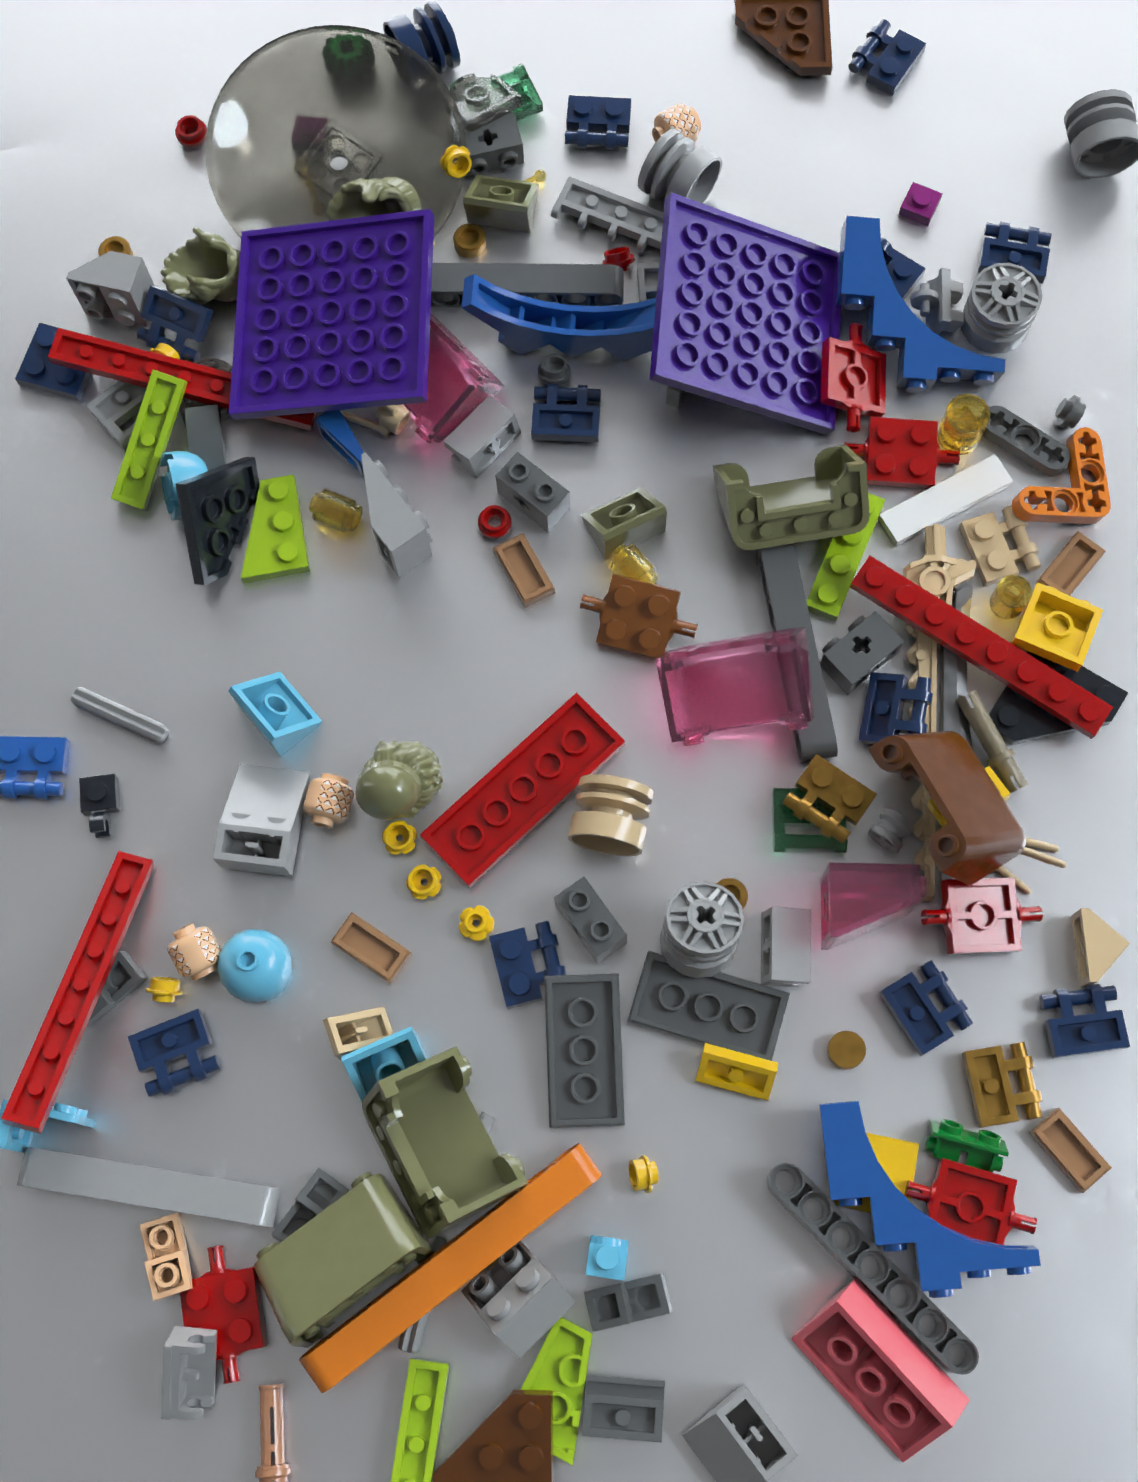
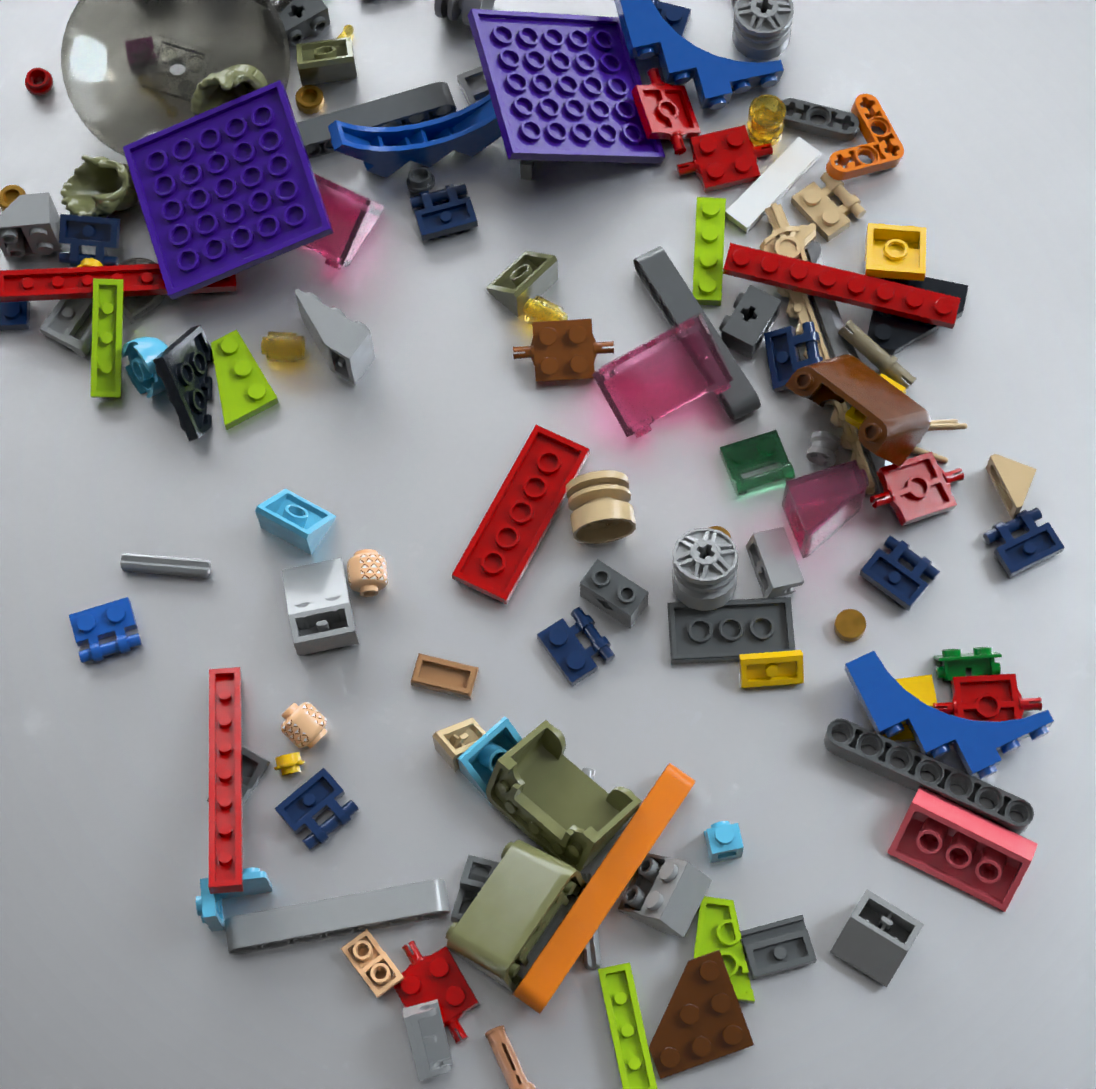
camera: 20 degrees left, 5 degrees down
black plate [79,774,120,838] -> none
dark grey slope [184,404,227,471] -> none
medium azure cylinder [217,929,293,1003] -> none
blue slope [316,410,364,477] -> none
tan plant [341,405,411,437] -> none
olive hair [355,741,443,820] -> none
yellow plate [382,820,417,855] -> none
yellow plate [406,864,441,900] -> none
yellow plate [440,145,472,178] -> none
light grey hinge [443,396,521,478] -> none
yellow plate [458,905,494,941] -> none
red plate [478,505,512,539] -> none
medium nougat tile [493,533,555,608] -> none
dark grey brick [495,452,570,533] -> none
dark grey tile [544,973,625,1128] -> none
light grey hinge [551,177,664,252] -> none
dark grey slope [584,1273,673,1332] -> none
red plate [602,247,635,271] -> none
yellow plate [628,1155,659,1193] -> none
olive windscreen [713,445,870,550] -> none
pearl gold plate [782,754,877,844] -> none
light grey hips [910,268,964,334] -> none
pearl gold plate [962,1042,1043,1128] -> none
clear yellow brick [989,575,1032,619] -> none
medium nougat tile [1028,1108,1112,1193] -> none
medium nougat tile [1035,531,1106,596] -> none
dark grey plate [1055,395,1086,429] -> none

